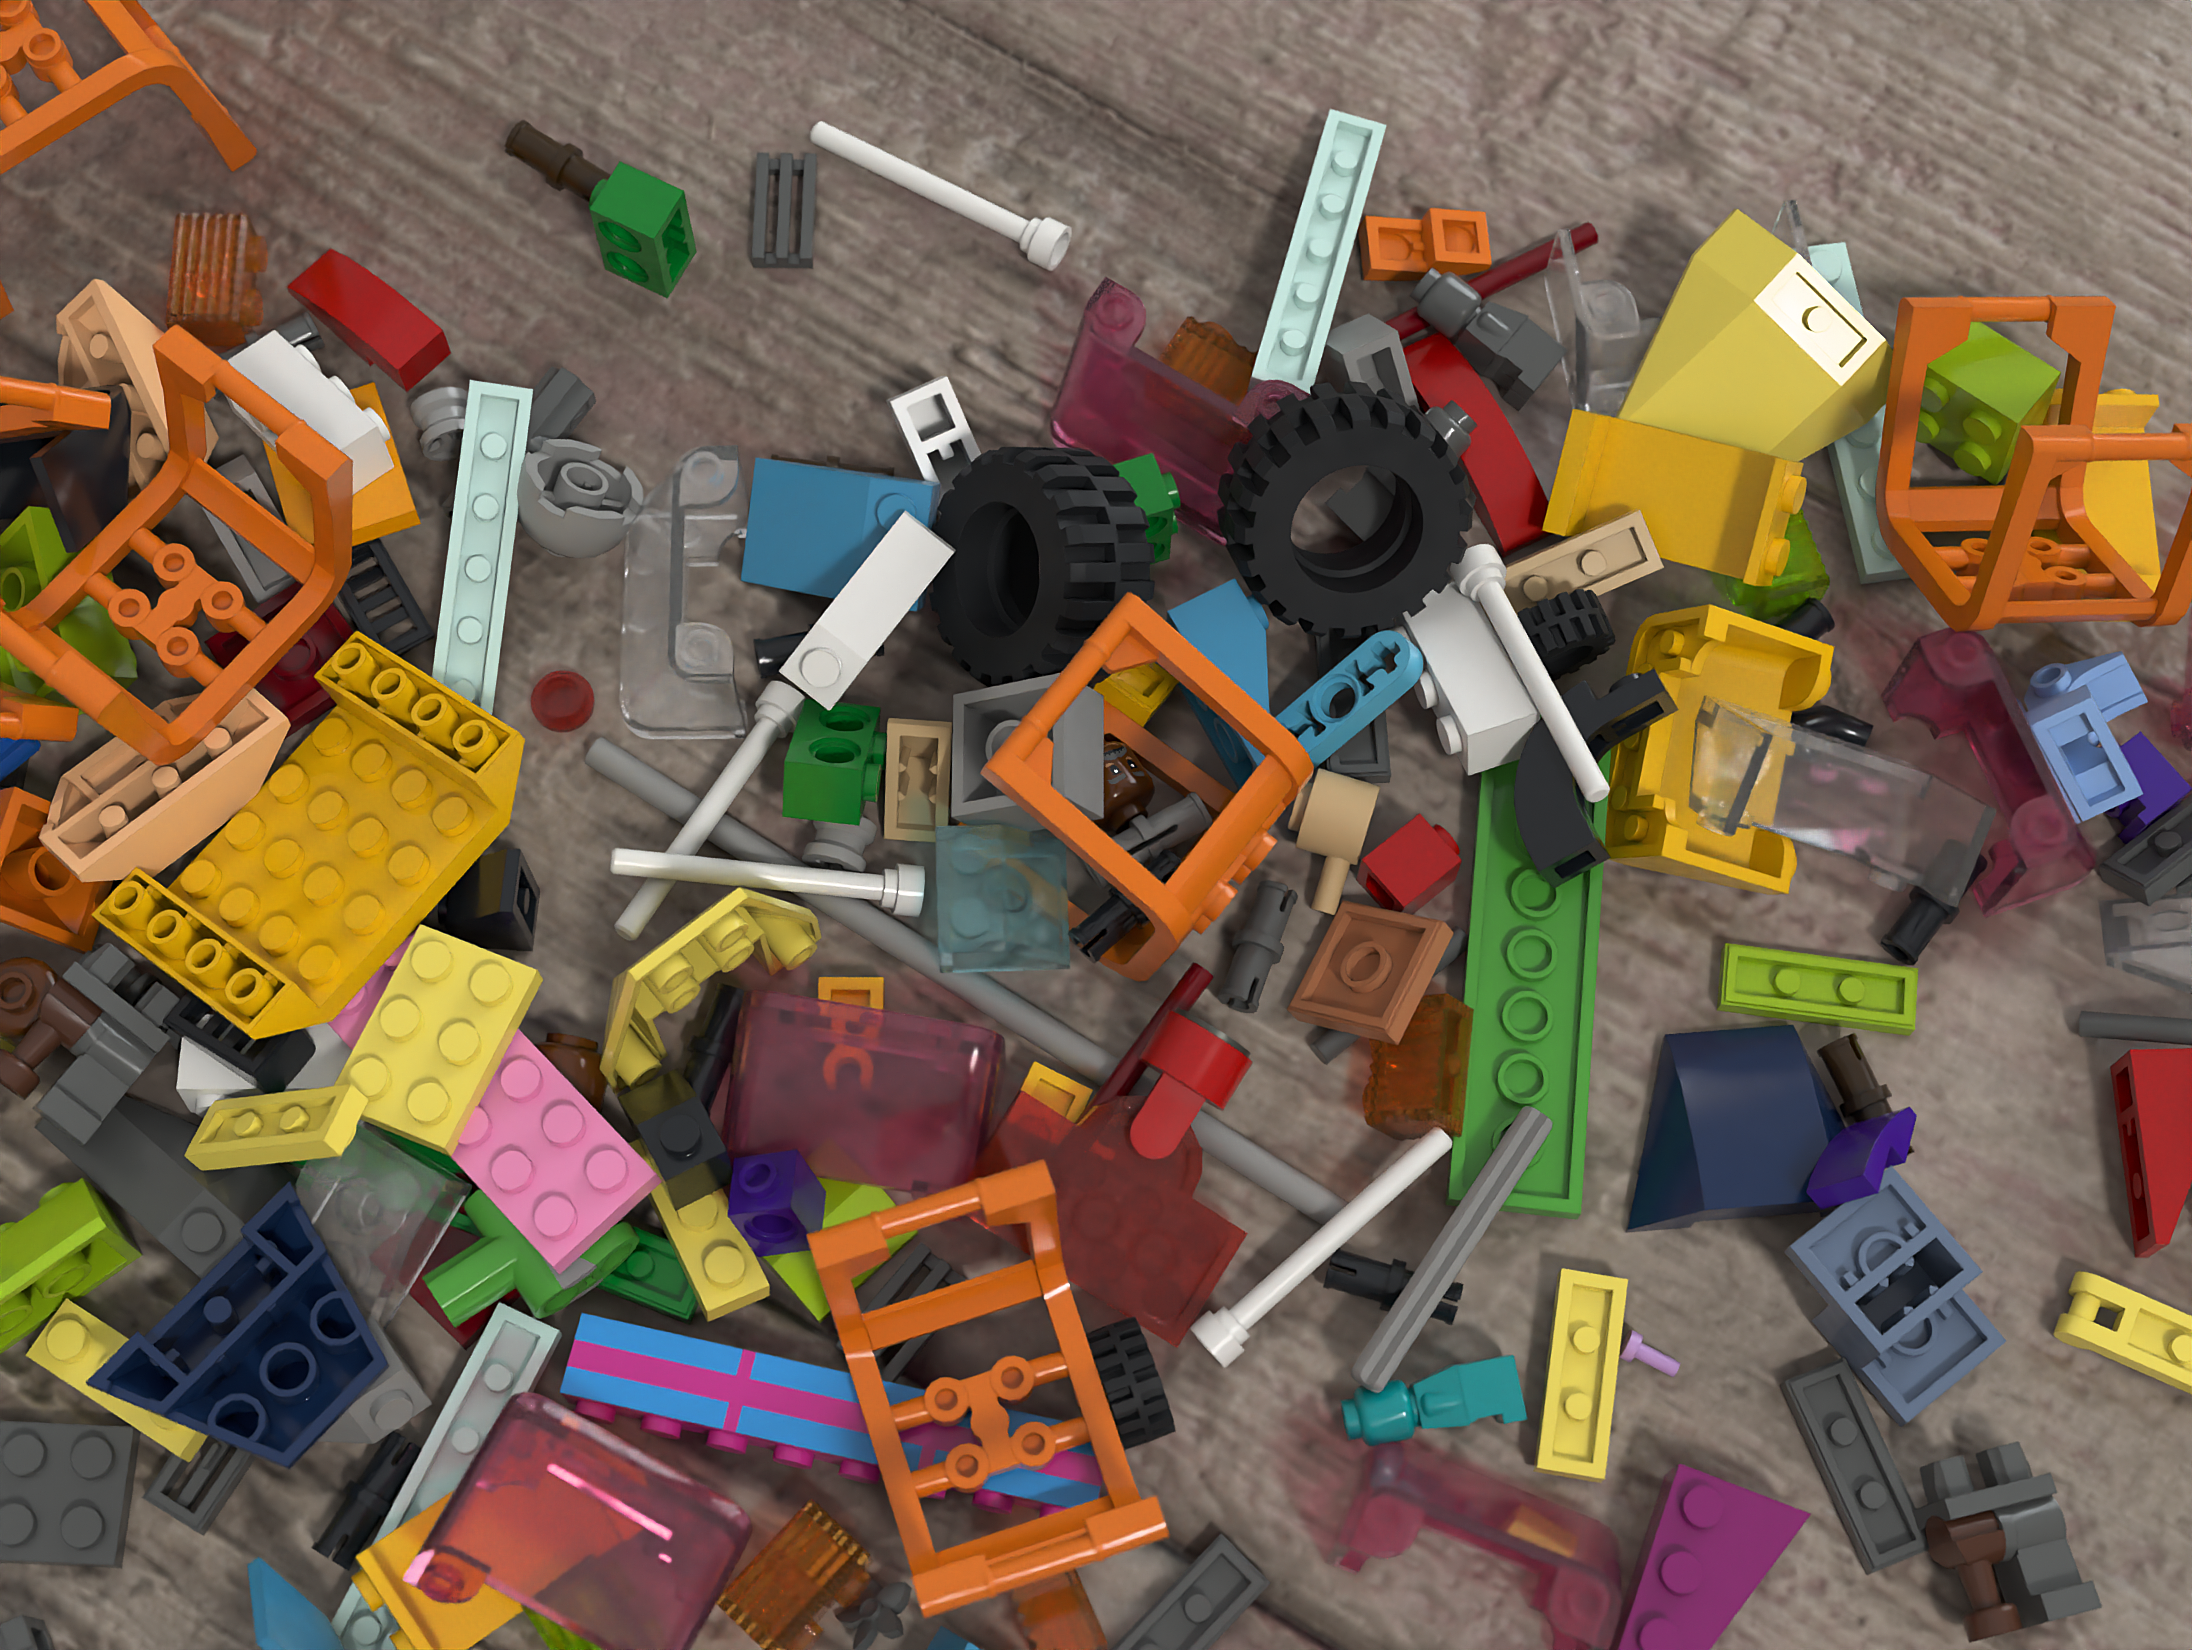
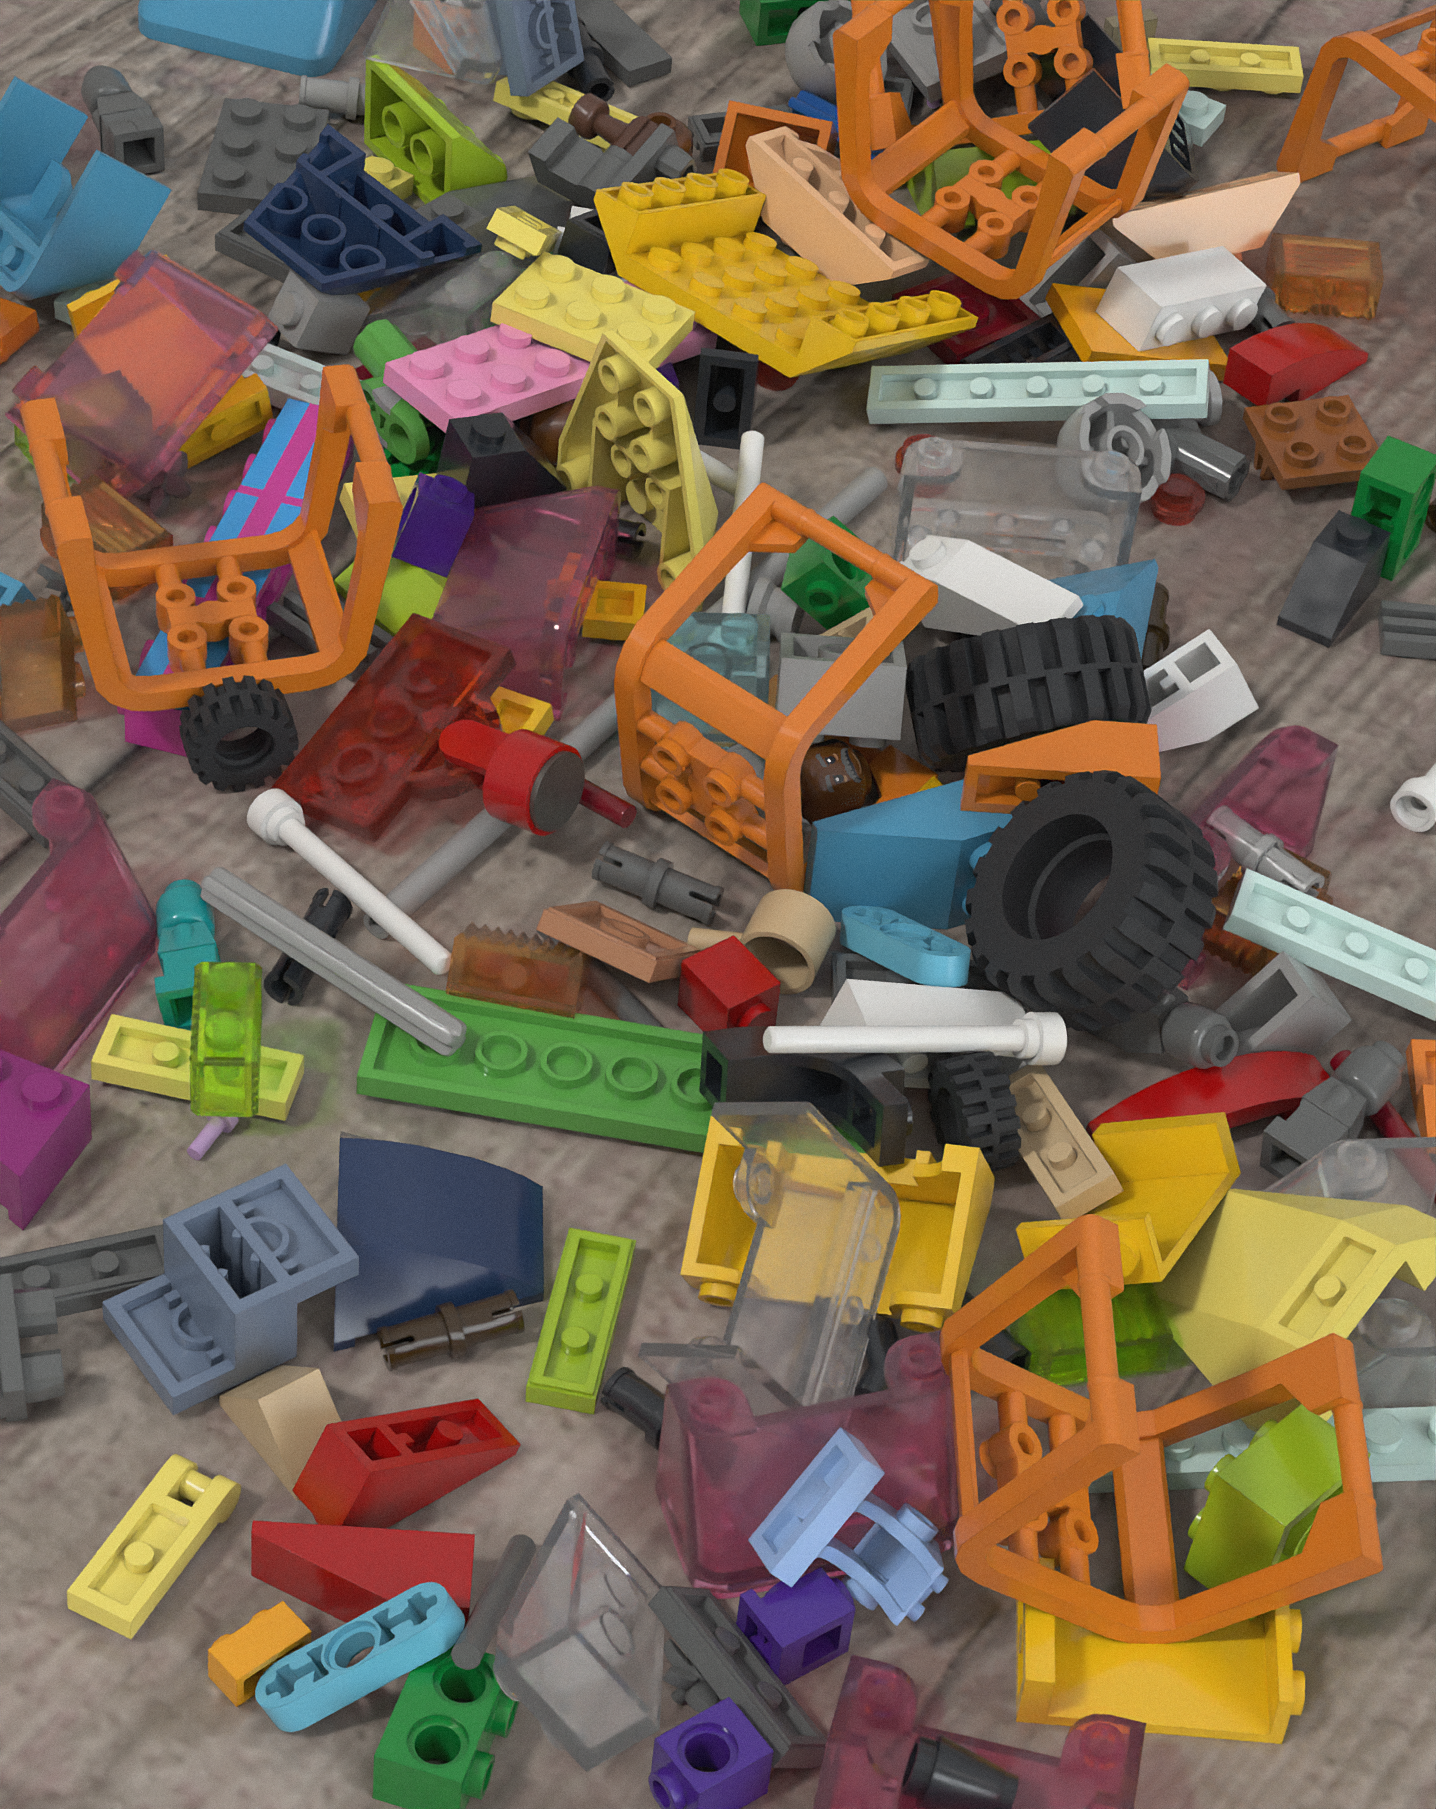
camera: 90 degrees right, 25 degrees down
dark purple slope [1806,1107,1917,1210] -> none
none -> clear neon green brick [189,962,262,1117]
none -> tan slope [219,1365,341,1501]
none -> red slope [292,1398,521,1529]
none -> orange slope [960,720,1161,814]
none -> clear red plate [1148,474,1206,526]
none -> light grey pin [1202,805,1325,898]
none -> dark orange piece [1242,395,1379,490]
none -> black slope [1276,510,1391,648]

